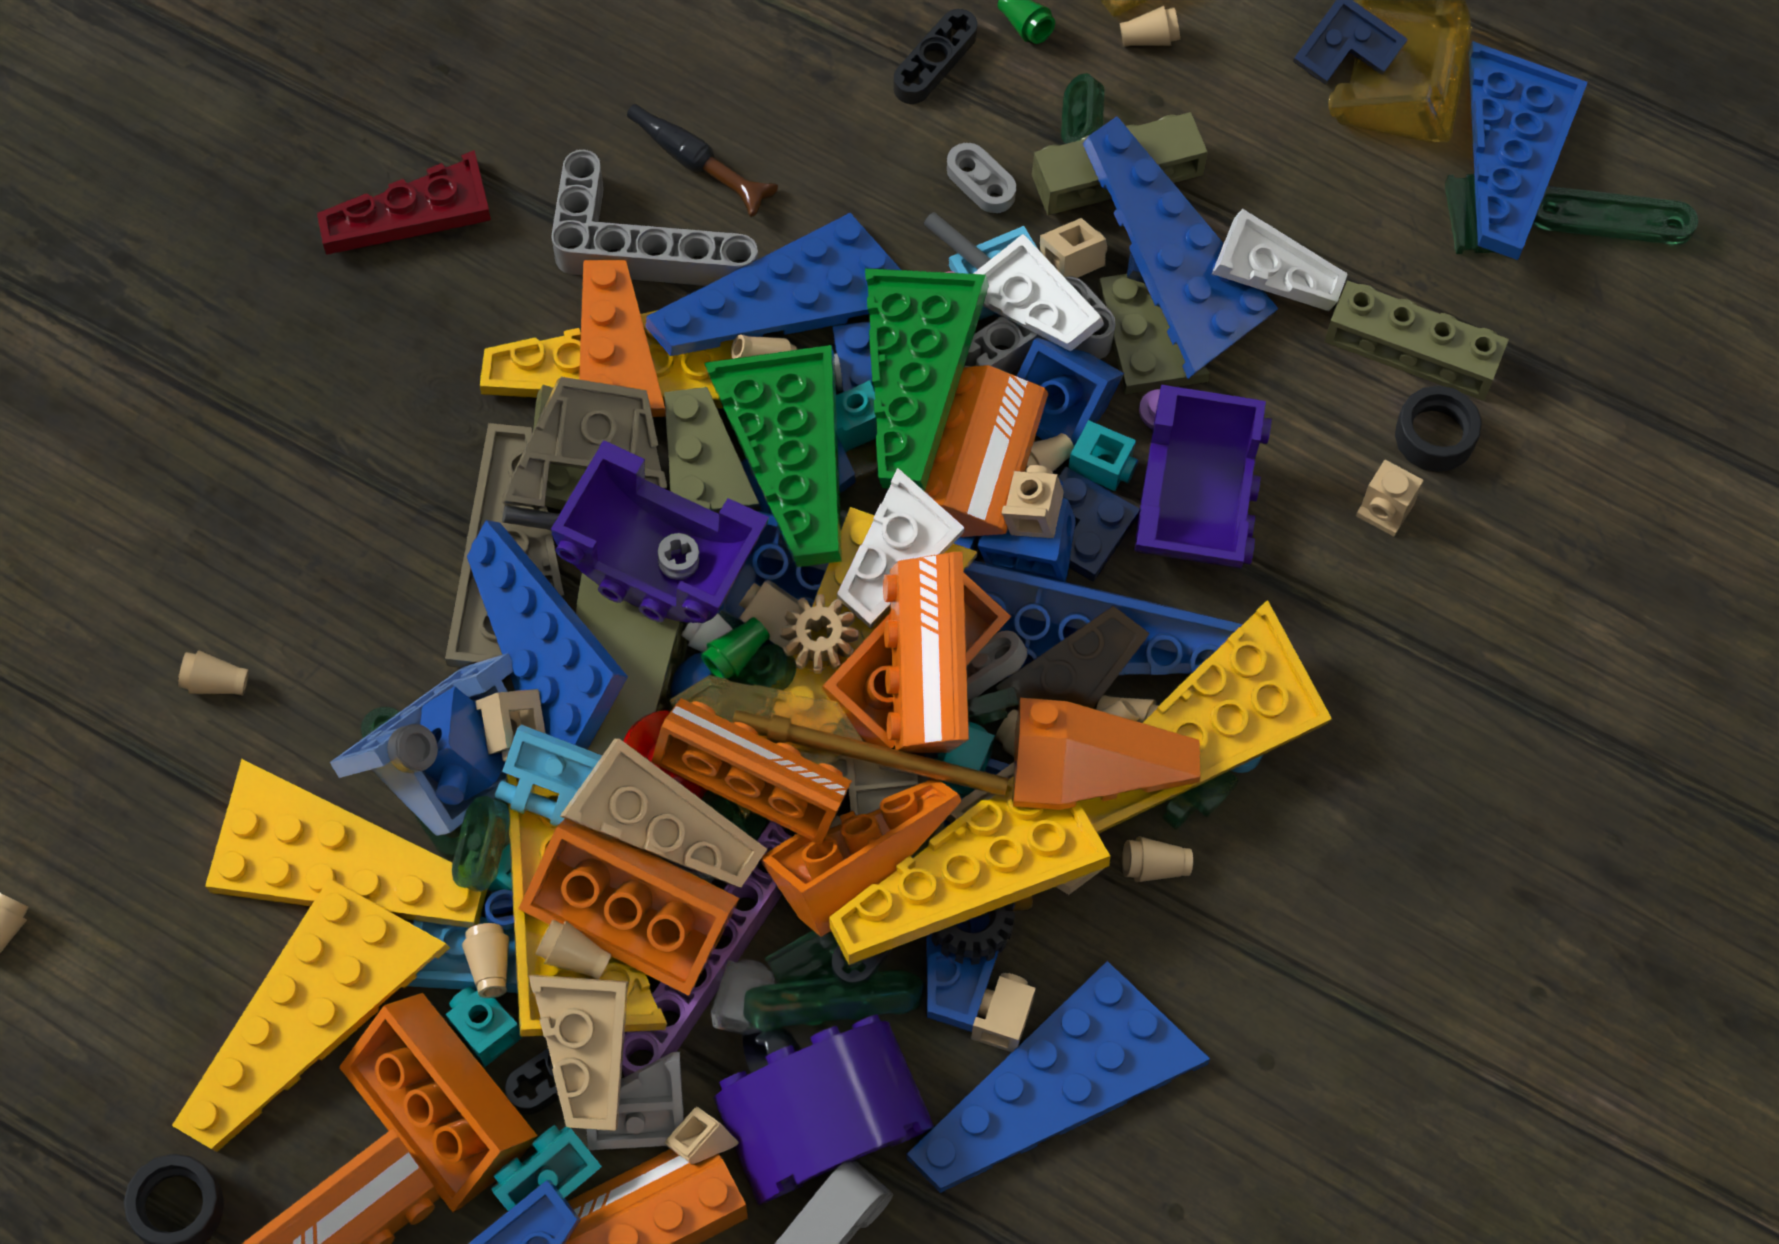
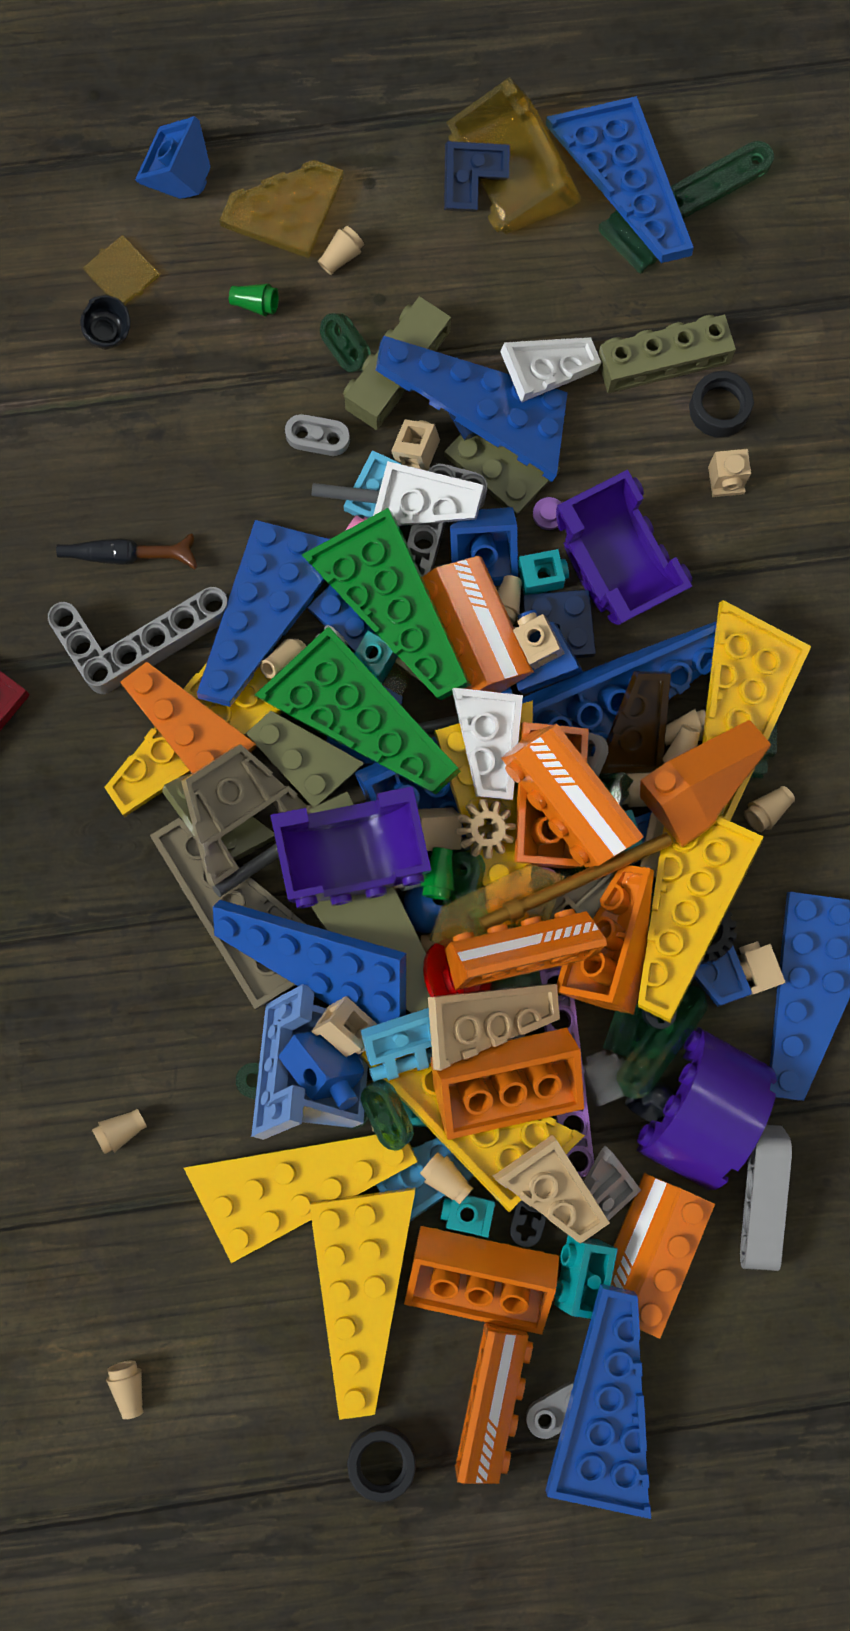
camera: 40 degrees left, 15 degrees up
flat silver tile [387,724,438,773] -> none
blue hinge [485,889,514,931] -> none
tan cone [535,919,611,979] -> none
light grey bush [658,533,699,580] -> none
tan slope [664,1106,739,1165] -> none
black beam [893,9,977,104] -> none

